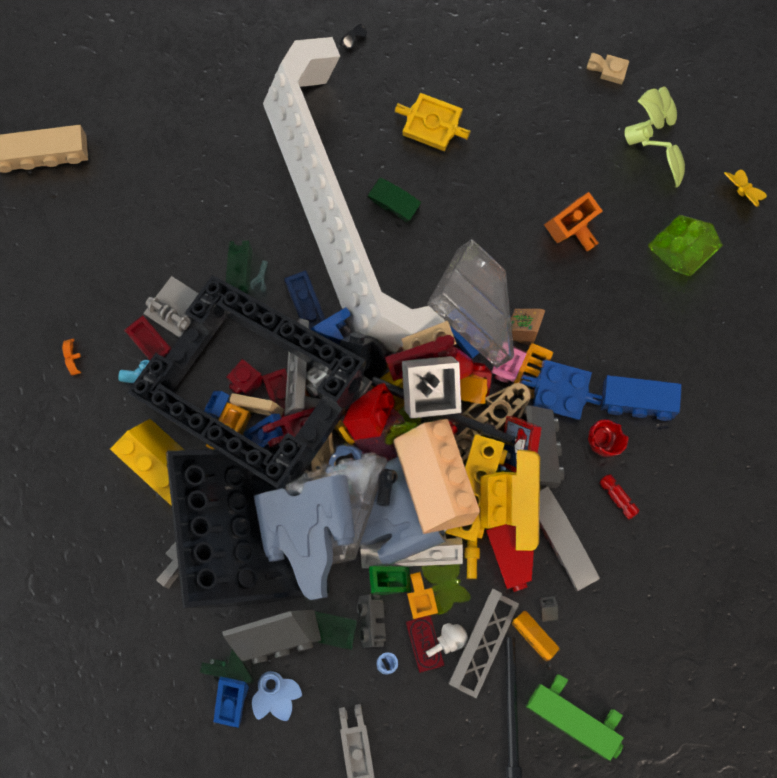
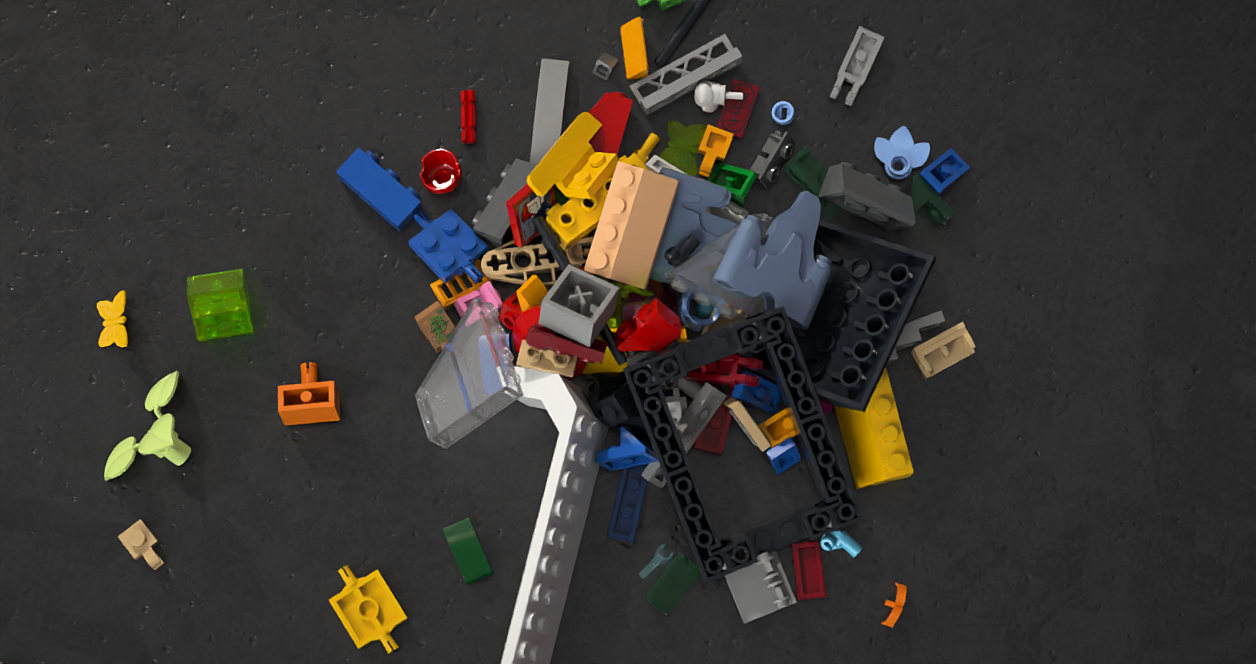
camera: 150 degrees left, 5 degrees up
dark red brick [226,359,264,397] -> none
none -> tan hinge [911,322,976,379]

